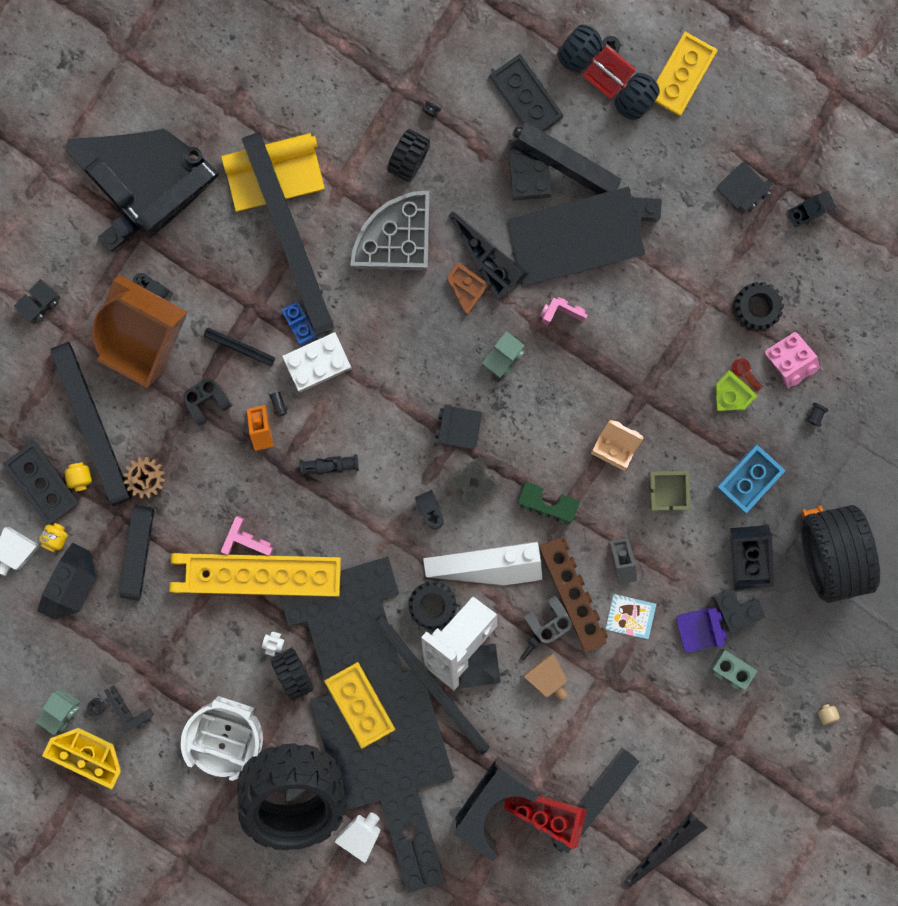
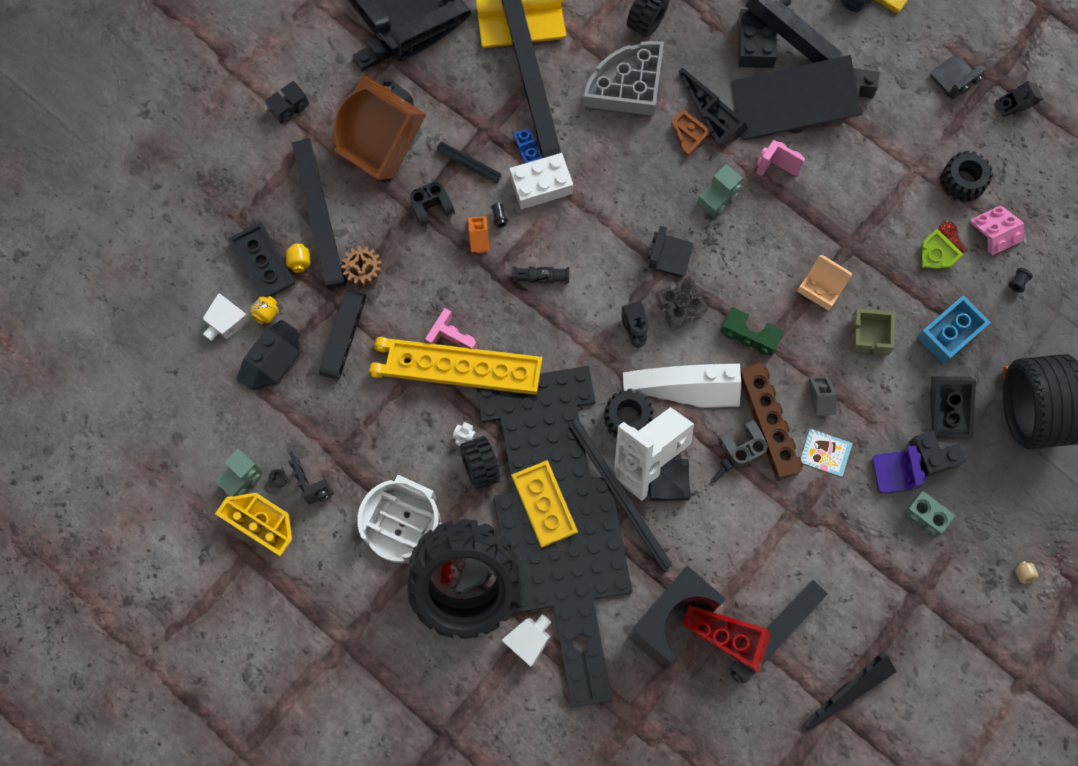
camera: 10 degrees right, 15 degrees down
medium nougat torso [523,652,569,701] -> none

